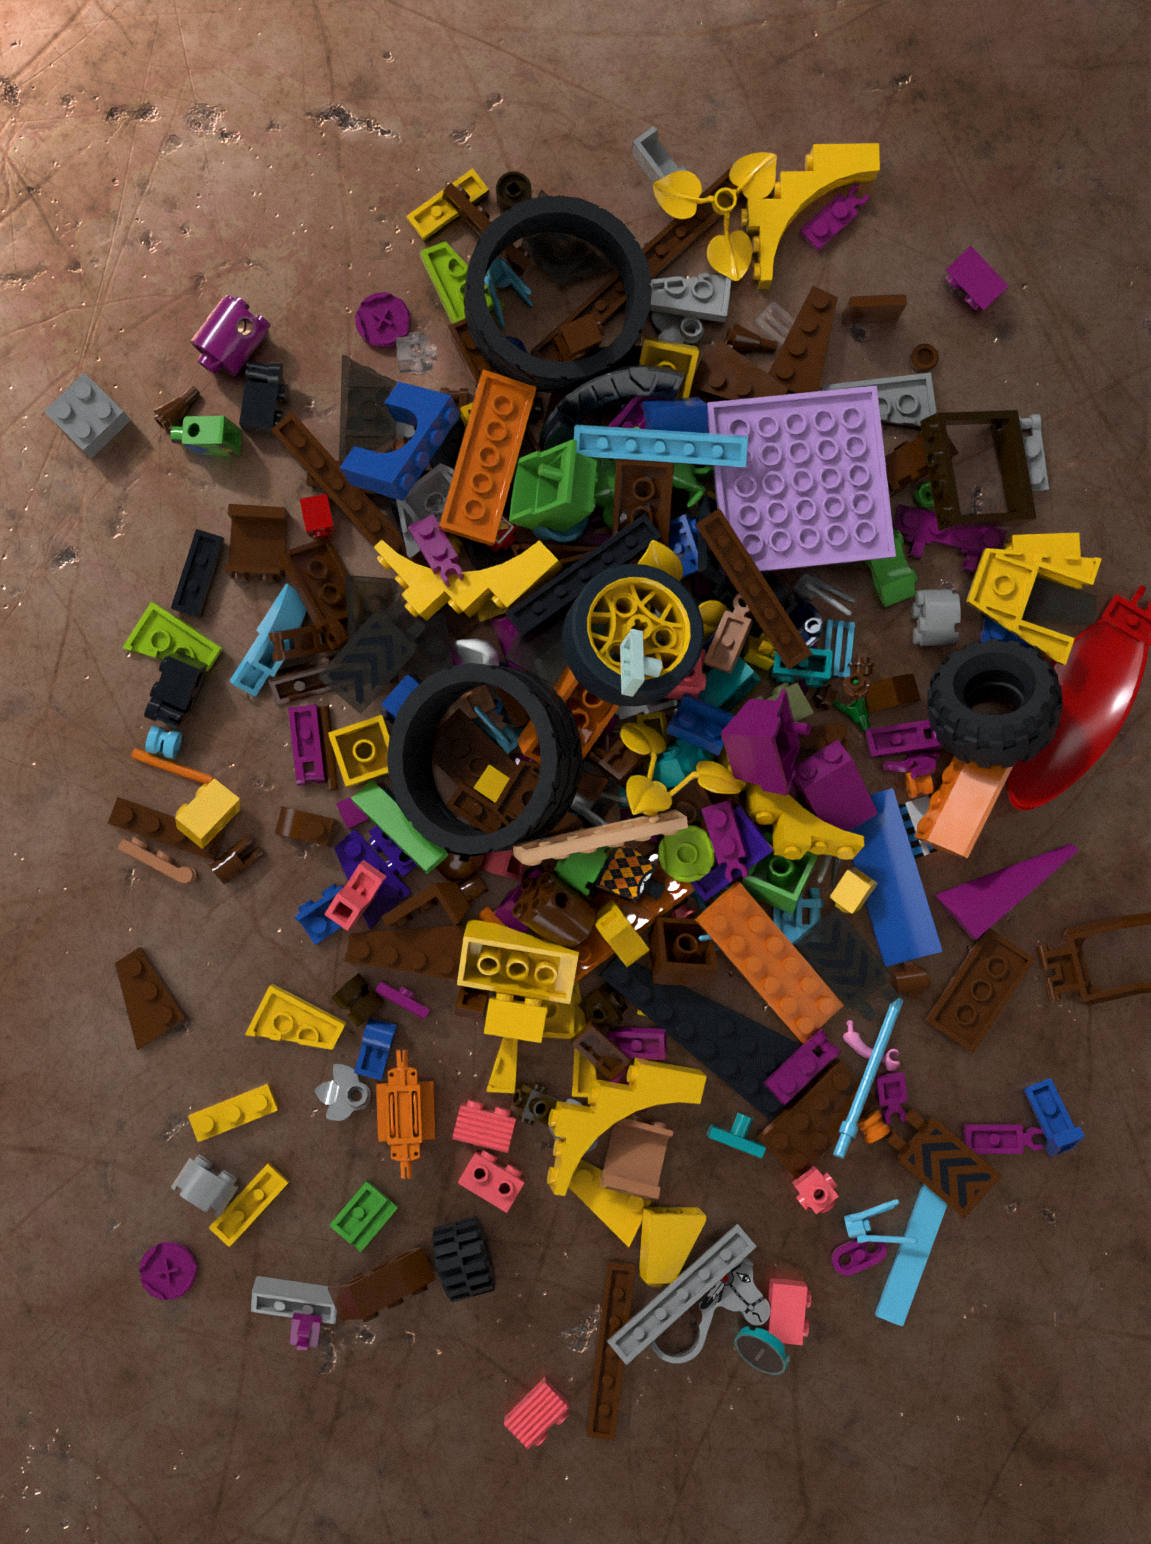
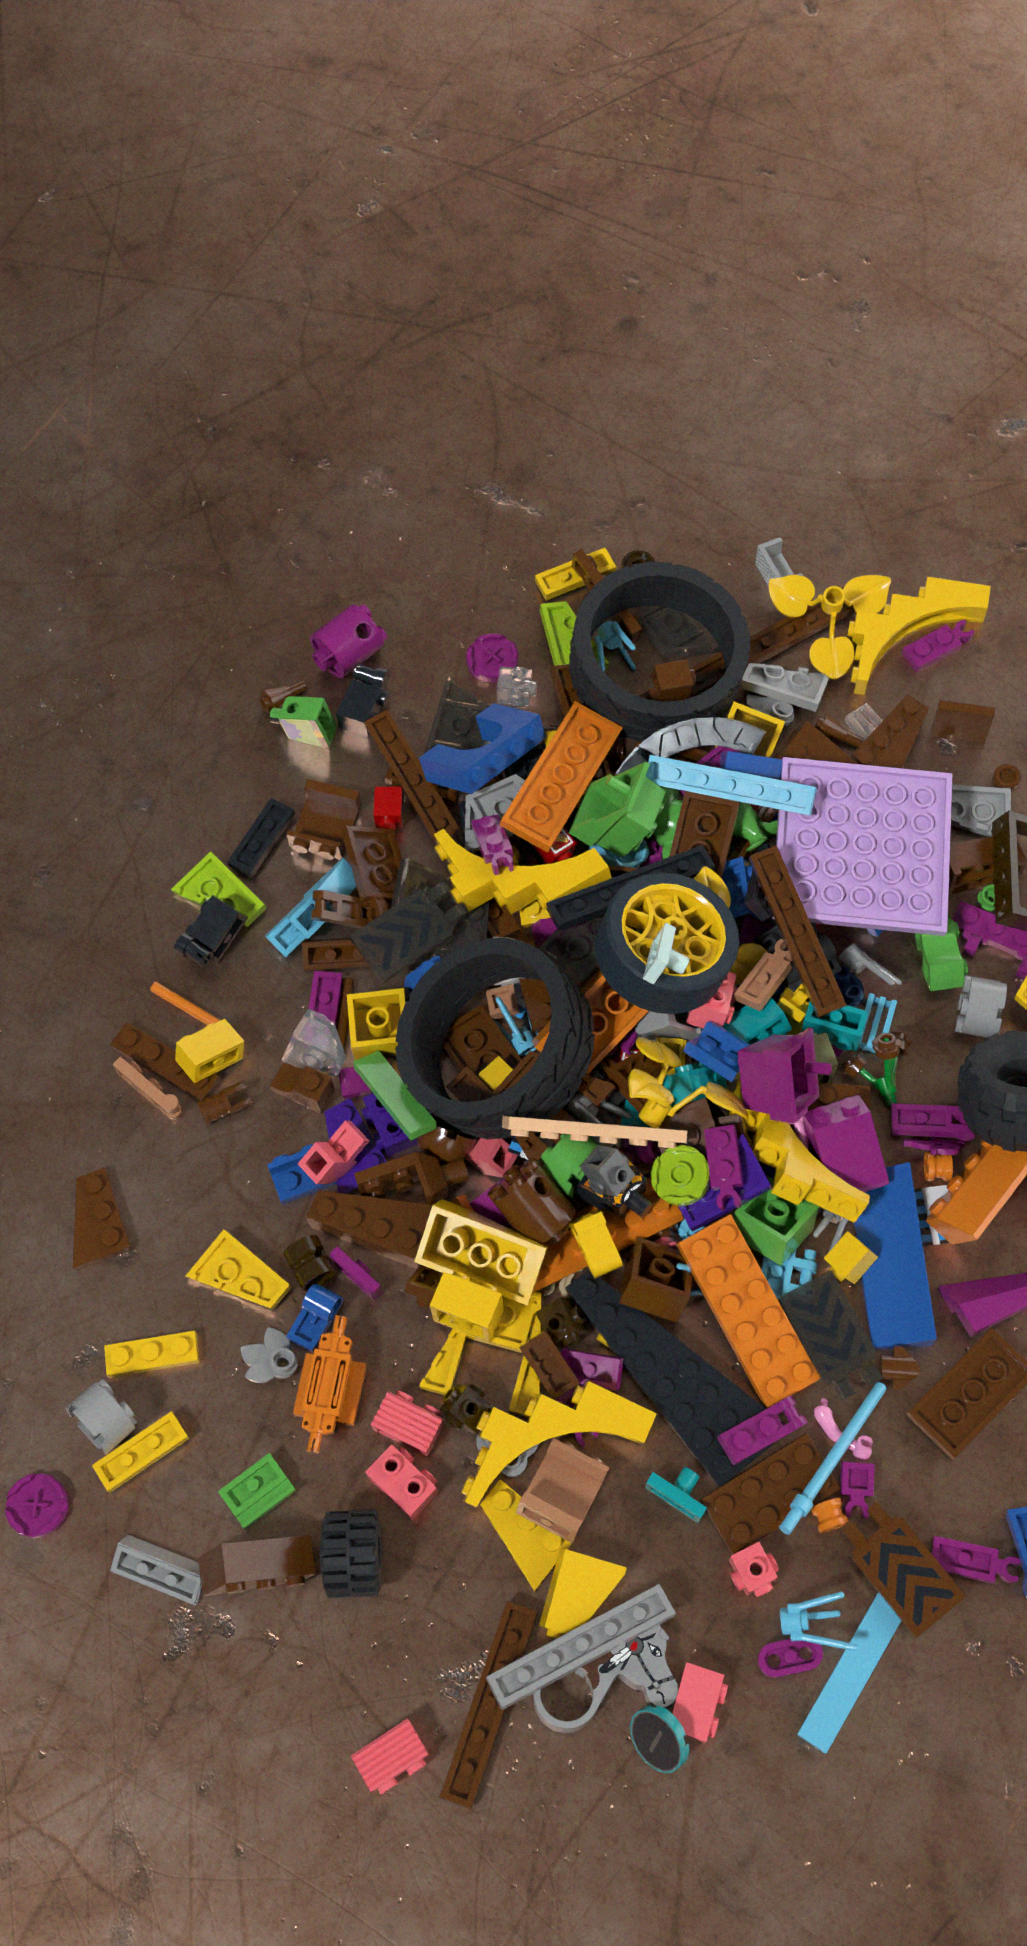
camera: 25 degrees right, 20 degrees down
light grey brick [44,373,131,458] -> none
medium azure wheel [145,725,182,759] -> none
magenta tile [289,1313,322,1351] -> none
reddish brown slope [865,673,921,714] -> none
none -> clear slope [282,1009,346,1076]
none -> dark grey brick [579,1145,635,1197]

